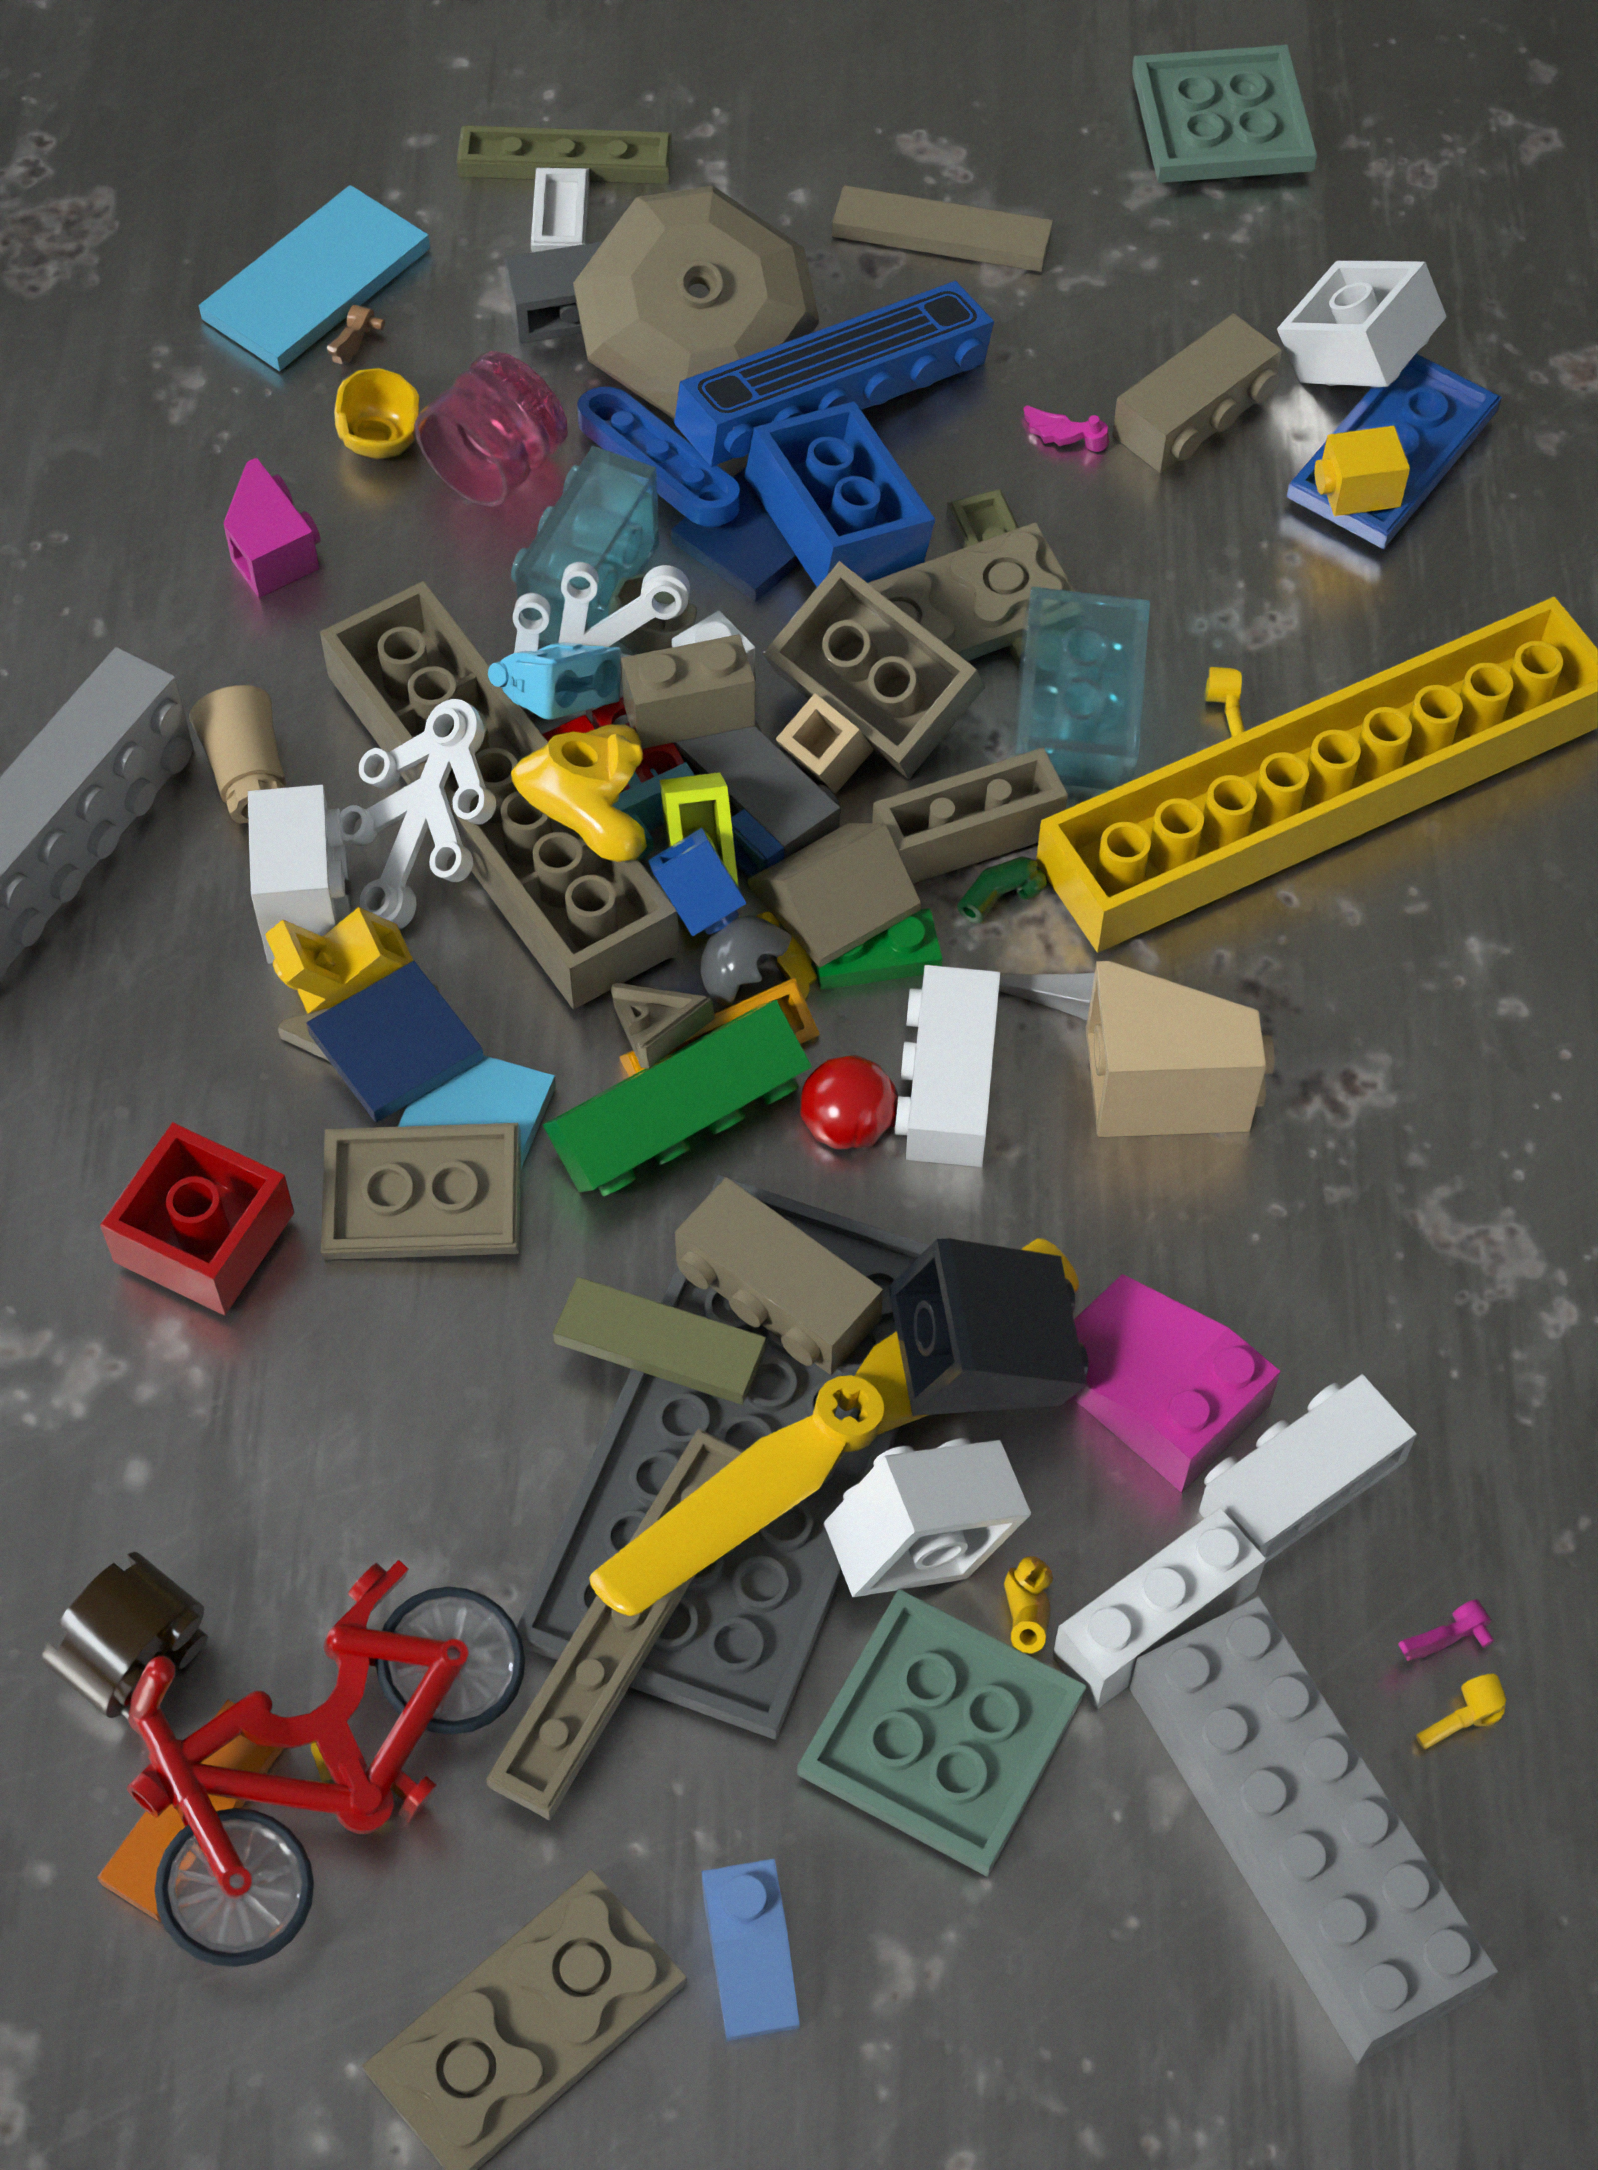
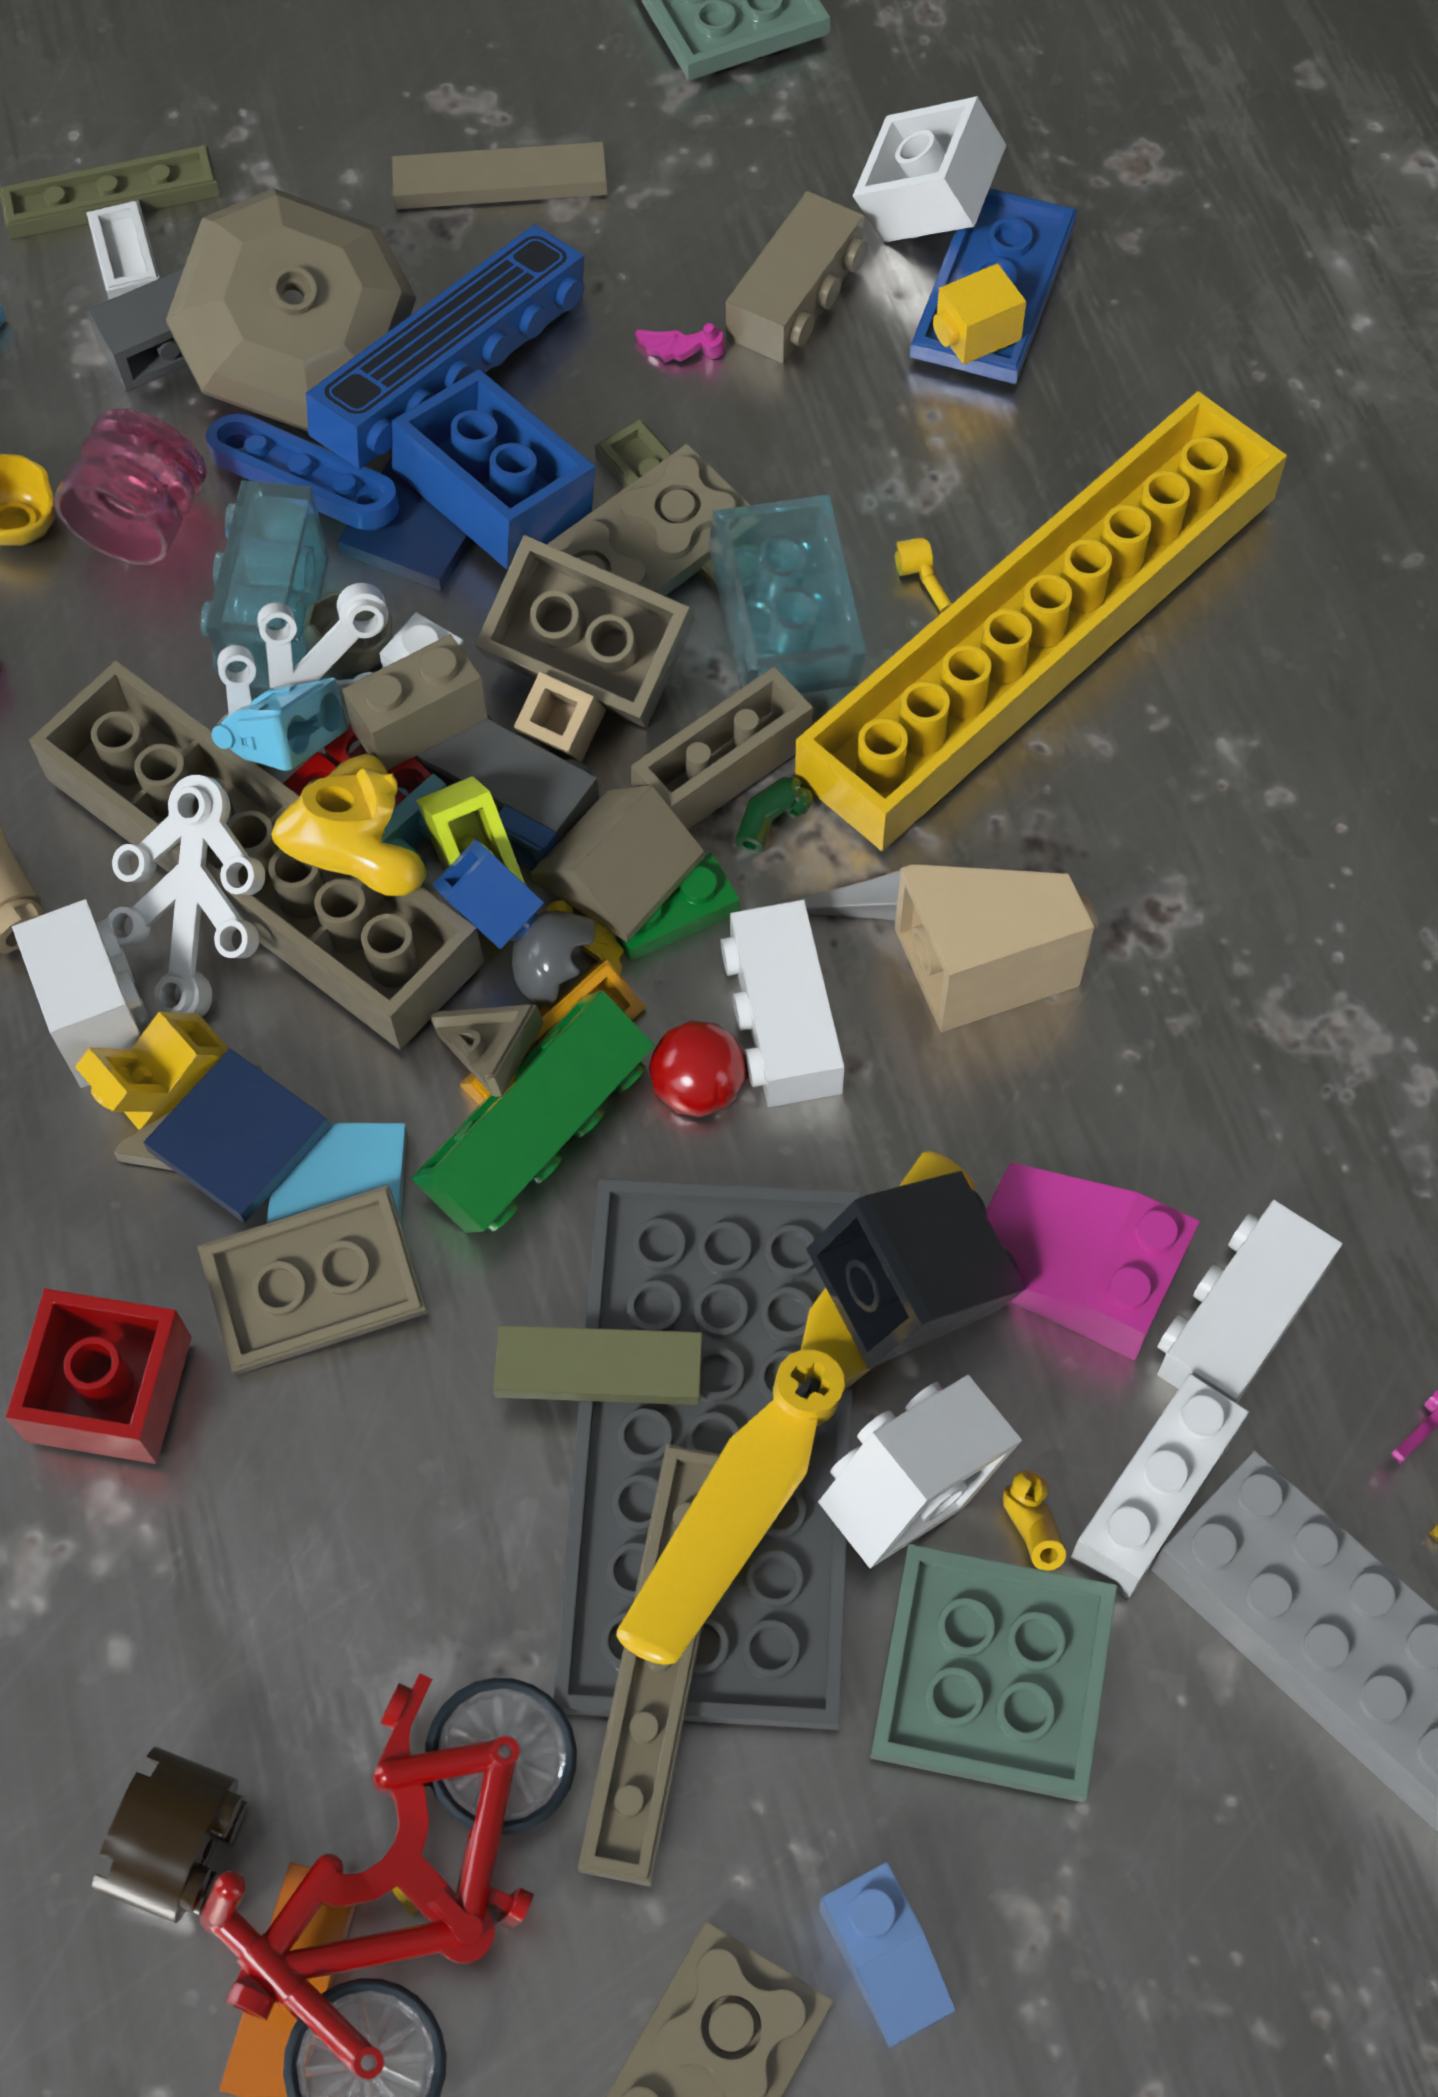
camera: 15 degrees left, 5 degrees up
dark tan brick [675,1177,883,1375] -> none

